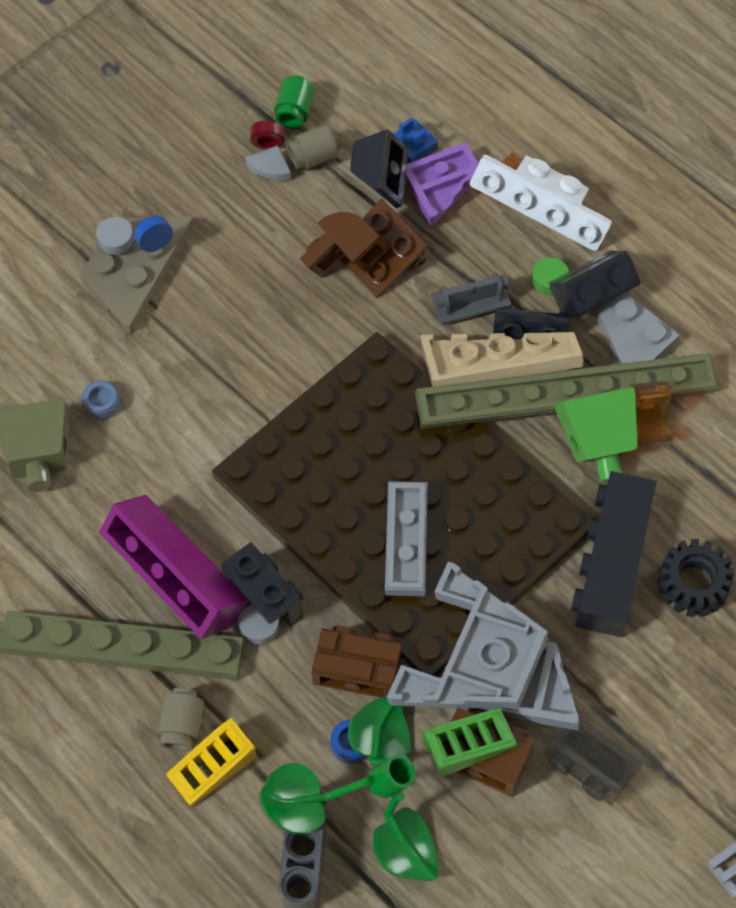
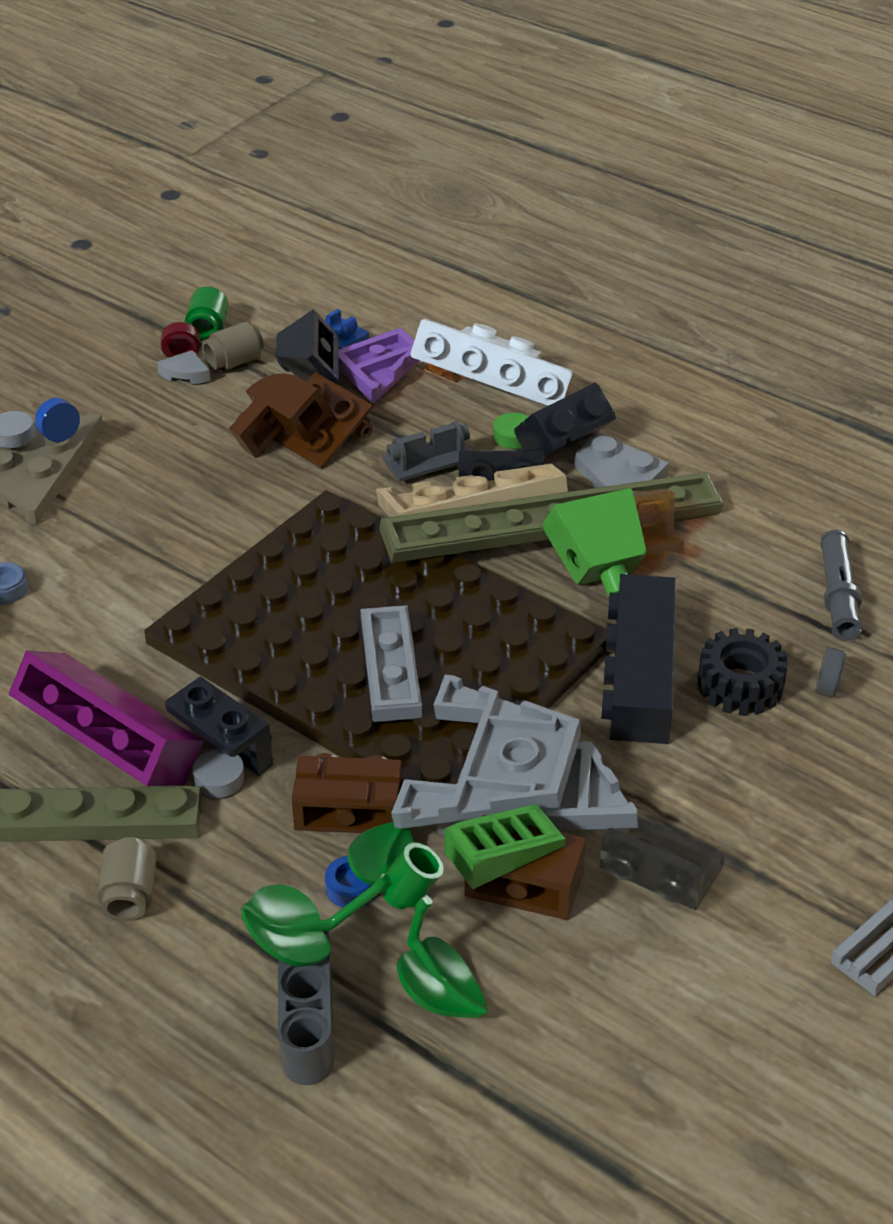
camera: 10 degrees left, 20 degrees down
yellow slope [166,718,257,807] -> none

